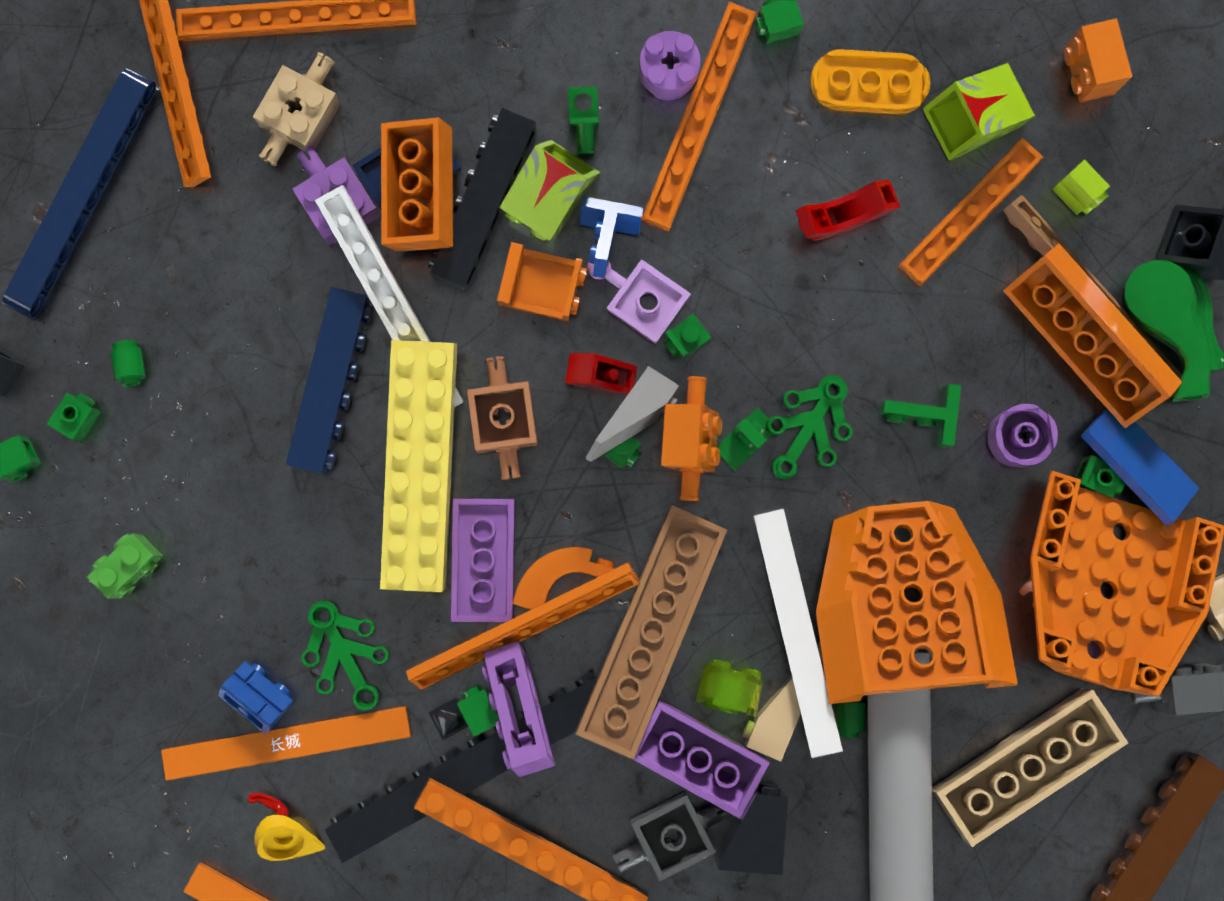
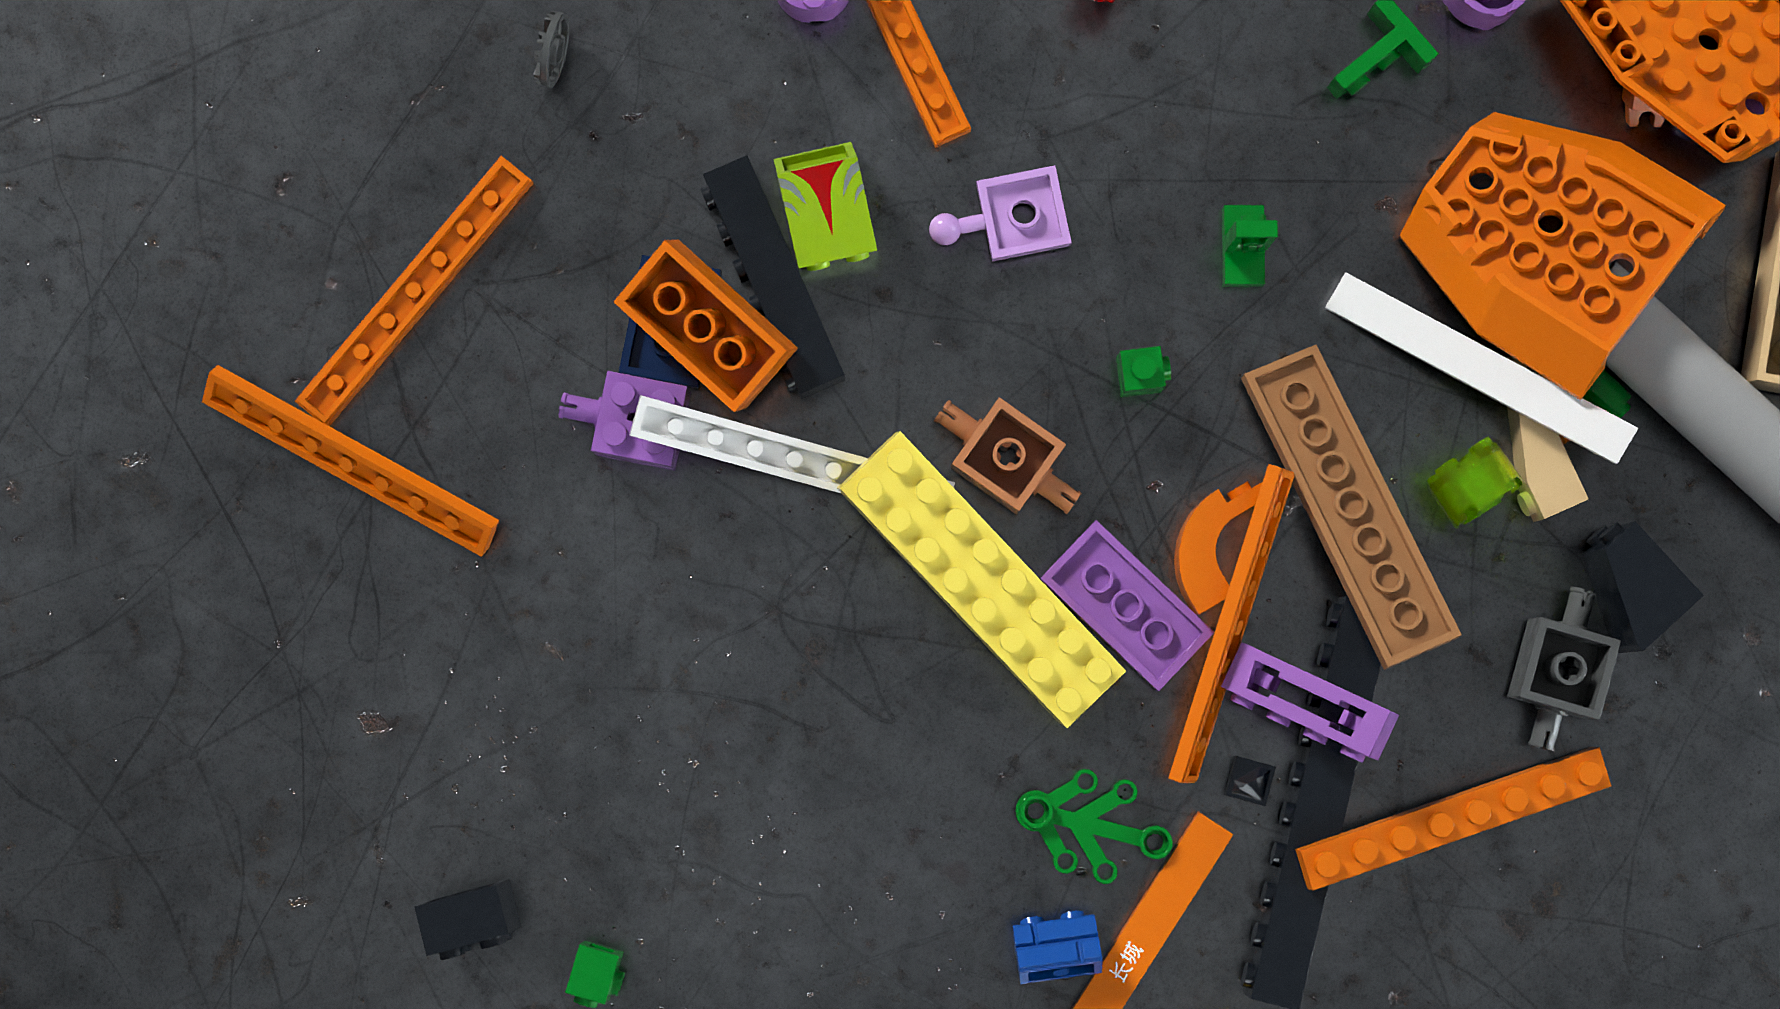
camera: 45 degrees left, 0 degrees up
dark blue beam [2,68,156,319] -> none
green brick [47,392,101,443] -> none
bright green brick [87,533,163,599] -> none
green brick [110,340,146,387] -> none
tan brick [253,52,341,166] -> none
dark blue brick [286,287,374,475] -> none
green brick [457,686,500,737] -> none
orange panel [497,242,587,322] -> none
red slope [565,353,637,395] -> none
green bracket [568,86,599,154] -> none
blue bracket [579,196,643,279] -> none
light grey slope [585,366,679,462] -> none
medium lavender slope [633,699,770,819] -> none
orange brick [661,376,722,501] -> none
green bracket [663,314,712,361] -> none
green plant [766,375,853,480] -> none

